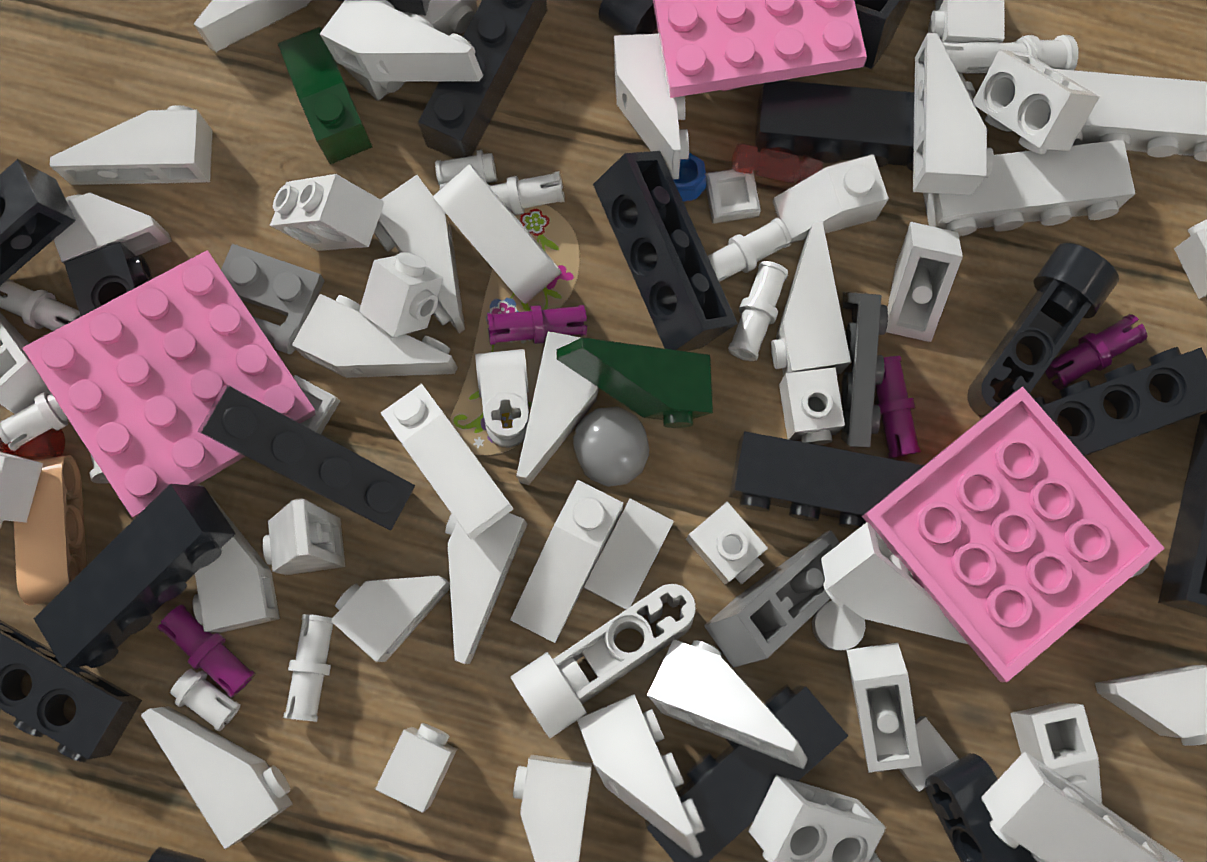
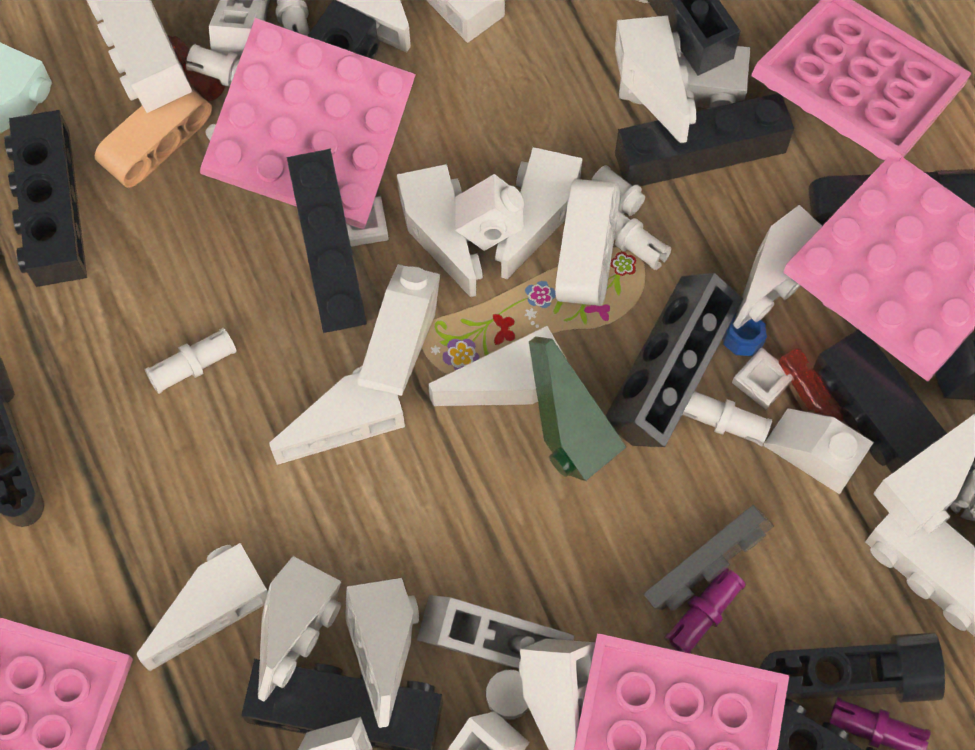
camera: 50 degrees right, 10 degrees down
black brick [34,483,236,668] -> none
white slope [141,706,293,849] -> none
magenta pin [157,604,256,698] -> none
white pin [170,669,241,732] -> none
white slope [193,484,280,633] -> none
light grey plate [221,244,325,354] -> none
white slope [263,499,345,575] -> none
white brick [270,174,385,251] -> none
dark green slope [278,27,373,165] -> none
white slope [330,576,450,662] -> none
white brick [375,723,457,813] -> none
white piece [475,349,529,448] -> none
magenta pin [487,305,587,345] -> none
white slope [510,480,623,643] -> none
white beam [510,584,695,738] -> none
light grey hair [573,407,649,487] -> none
white tile [584,499,674,610] -> none
white brick [686,502,768,585] -> none
white pin [728,261,788,361] -> none
black brick [729,431,924,530] -> none
white slope [771,221,851,376] -> none
white brick [779,367,845,445] -> none
white slope [886,222,963,342] -> none

